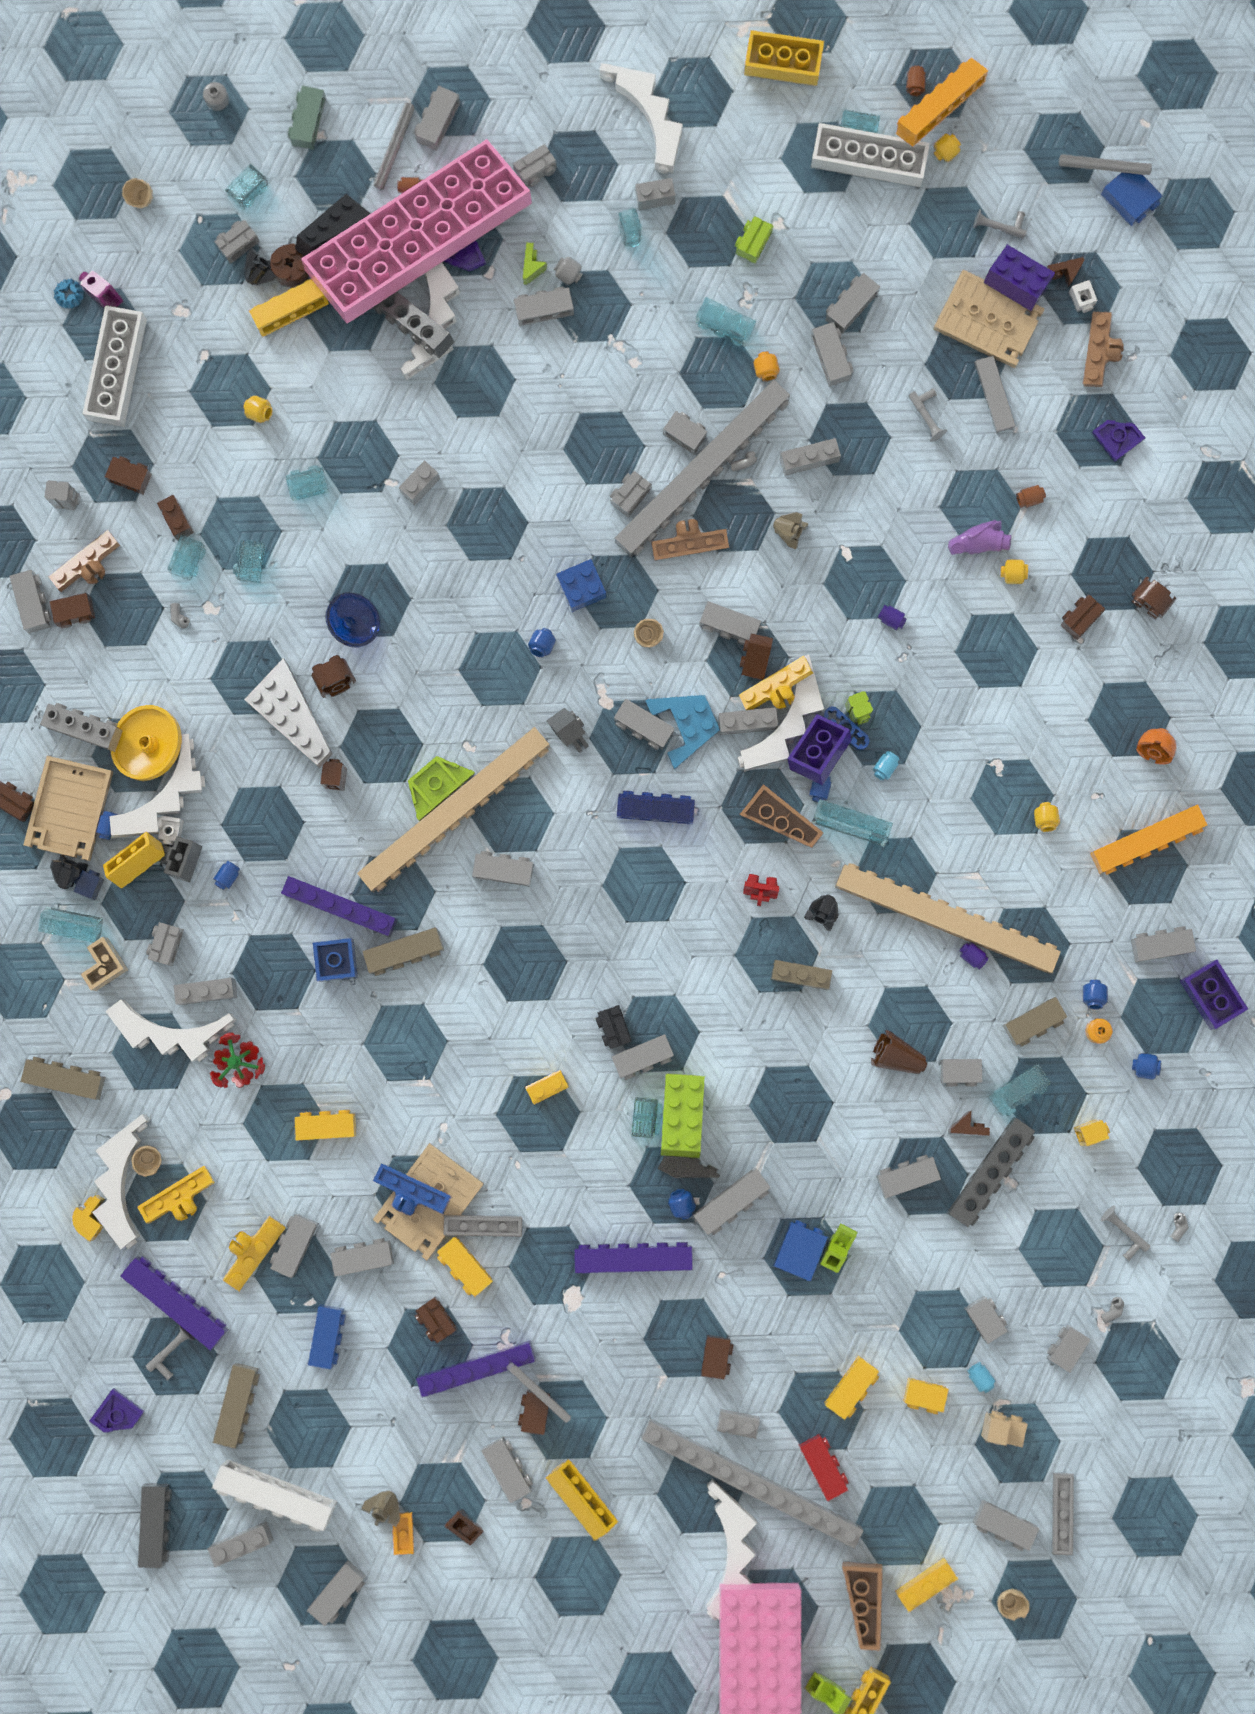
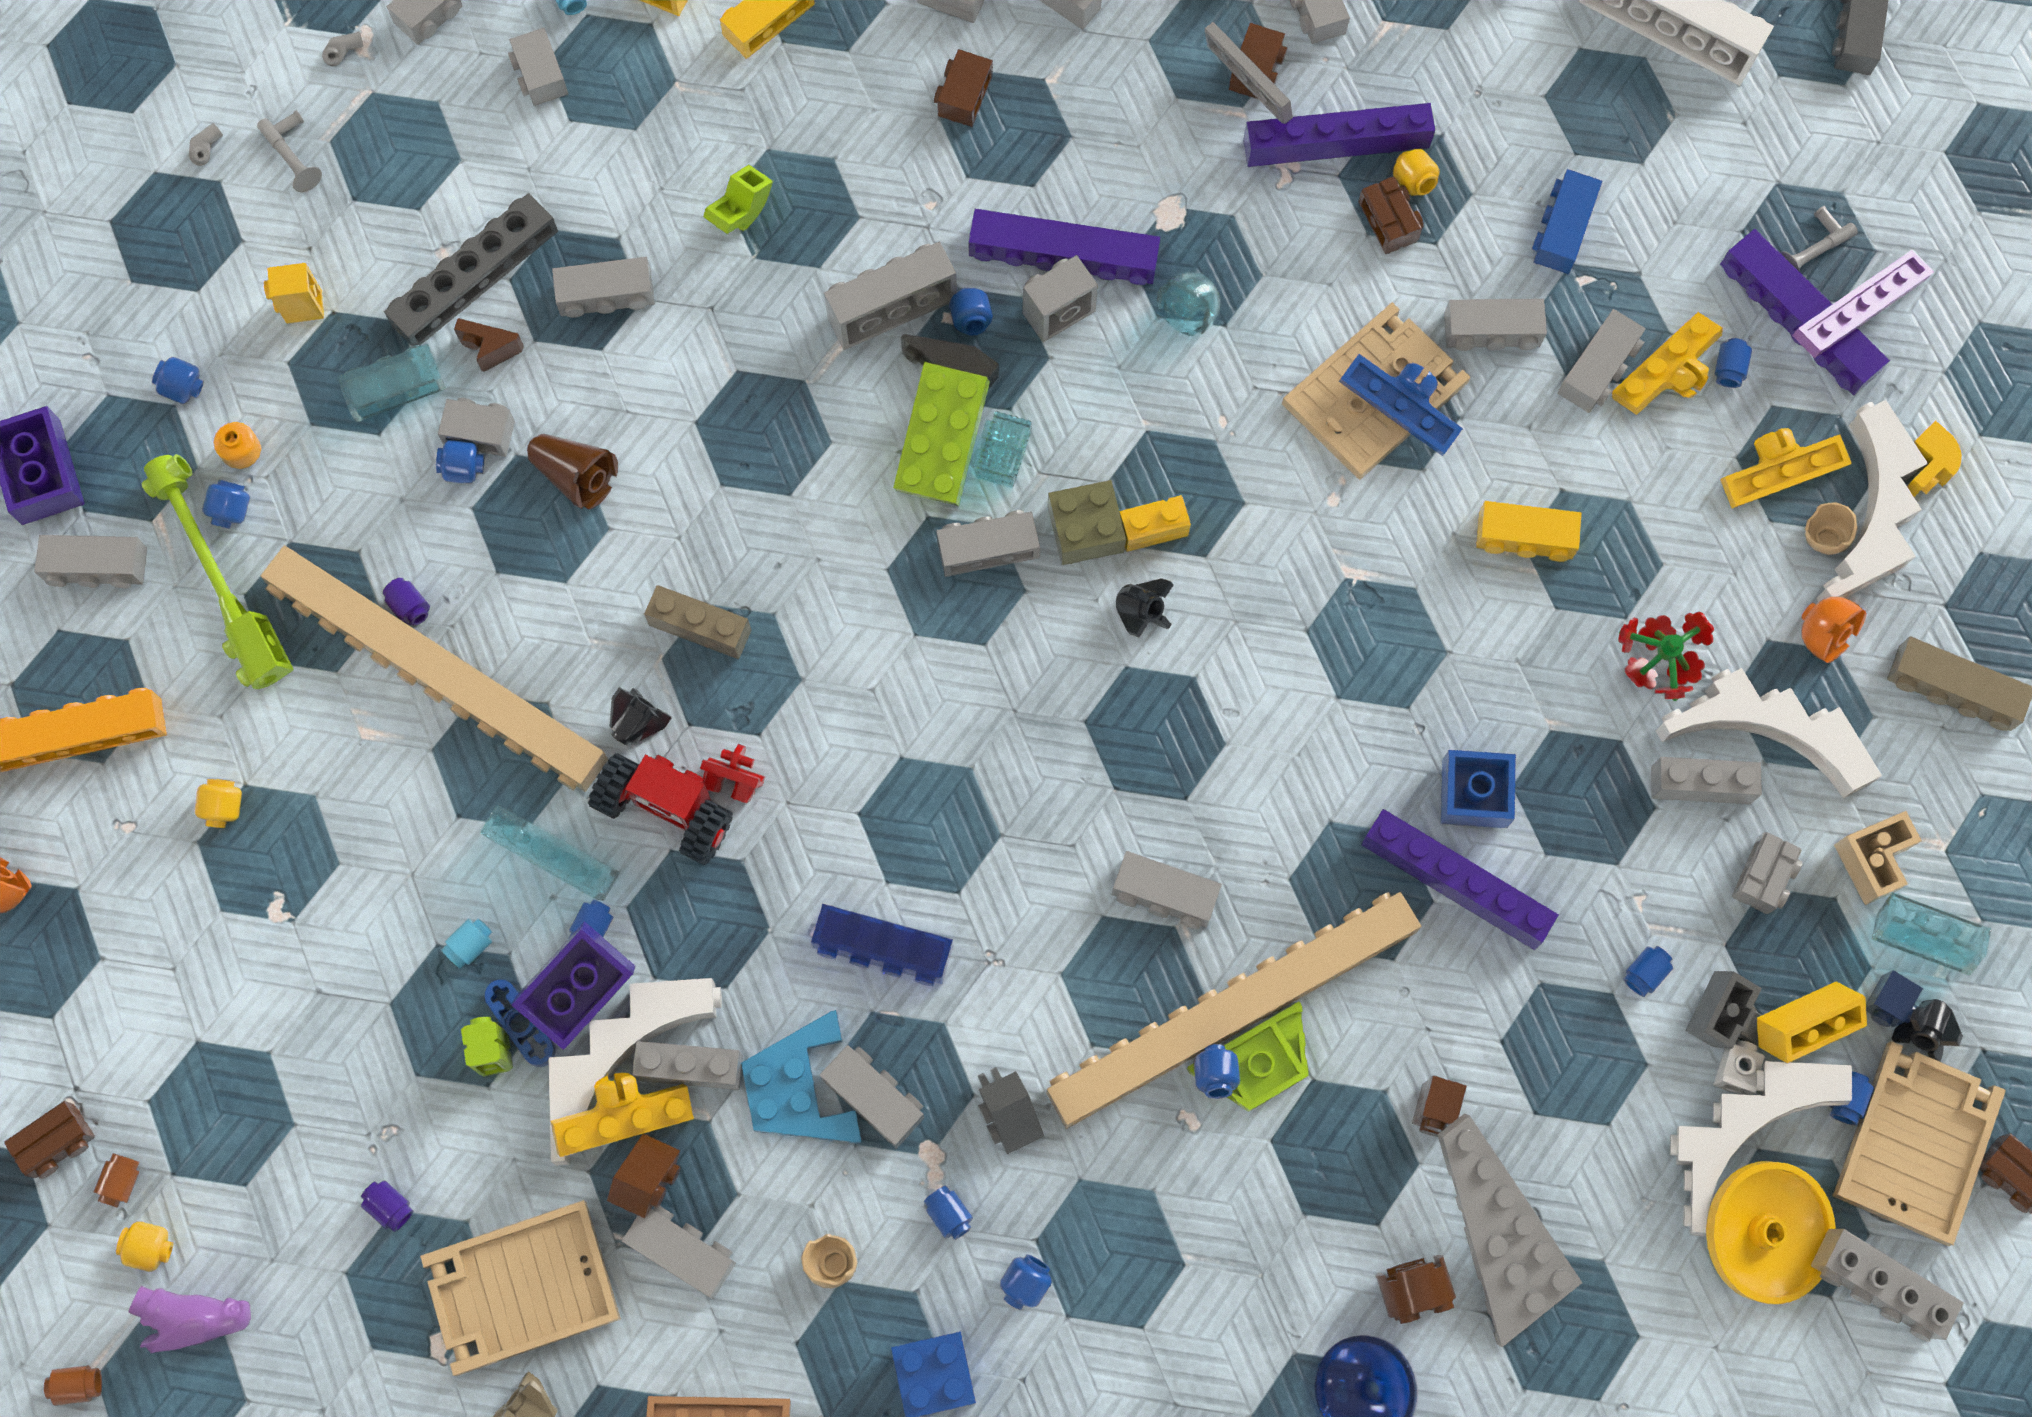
camera: 175 degrees left, 10 degrees down
dark purple plate [89,1388,145,1433] -> none
dark tan brick [213,1363,260,1449] -> none
dark tan brick [362,927,444,976] -> none
yellow brick [437,1236,493,1297] -> none
light grey tile [443,1215,522,1237] -> none
black brick [595,1005,632,1049] -> none
medium nougat wedge [739,784,824,848] -> none
blue brick [773,1220,828,1281] -> none
dark tan brick [1003,997,1067,1047] -> none
none -> dark orange brick [93,1153,140,1208]
none -> lime bar [141,454,294,689]
none -> tan door [420,1200,621,1376]
none -> blue head [436,440,485,484]
none -> brick [588,753,733,866]
none -> blue brick [924,1185,973,1240]
none -> light grey brick [1022,255,1098,342]
none -> olive brick [1047,480,1126,565]
none -> black brick [1116,578,1174,638]
none -> clear light blue cylinder [1157,271,1221,336]
none -> blue head [1194,1044,1240,1099]
none -> yellow head [1393,149,1440,196]
none -> blue brick [1714,338,1752,388]
none -> plate [1792,250,1934,358]
none -> orange cylinder [1801,597,1867,663]

